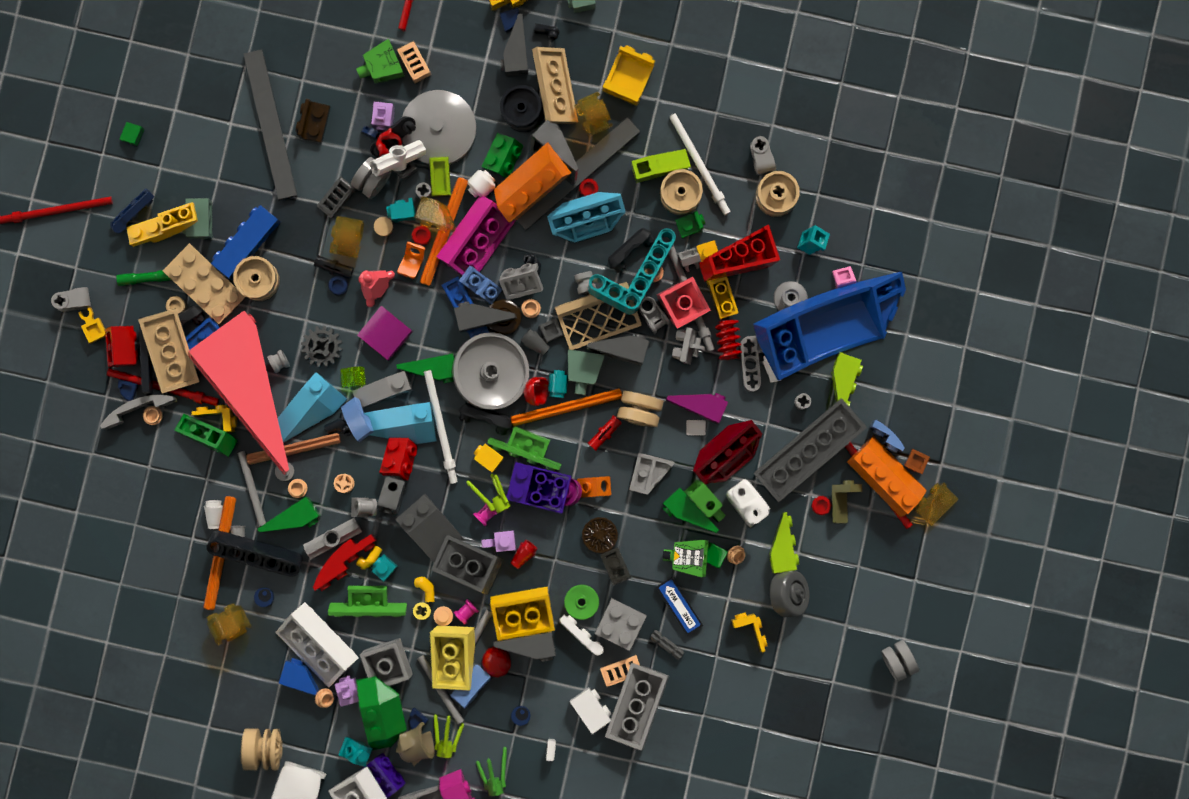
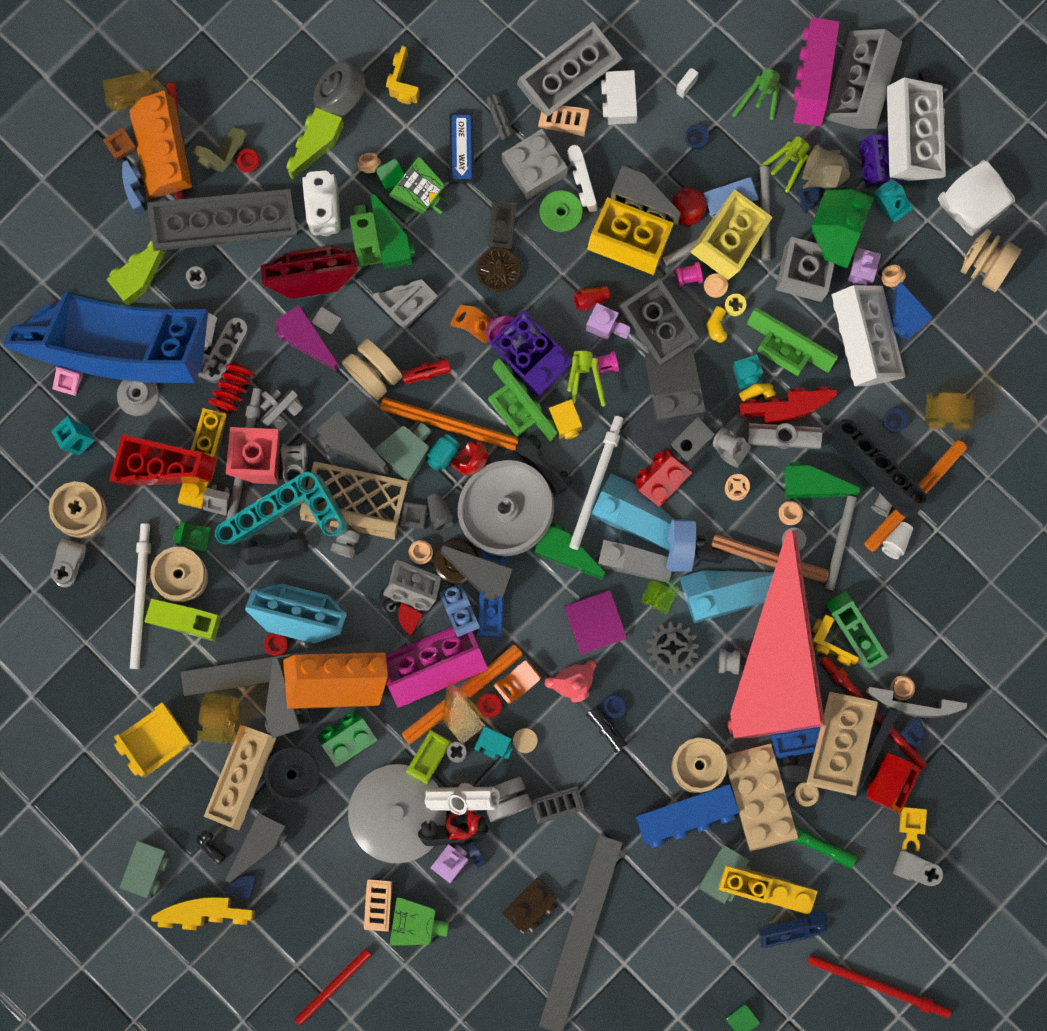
camera: 140 degrees left, 5 degrees down
clear yellow brick [330,216,364,258] -> none
white head [467,170,496,198] -> none
none -> red tile [398,603,423,636]

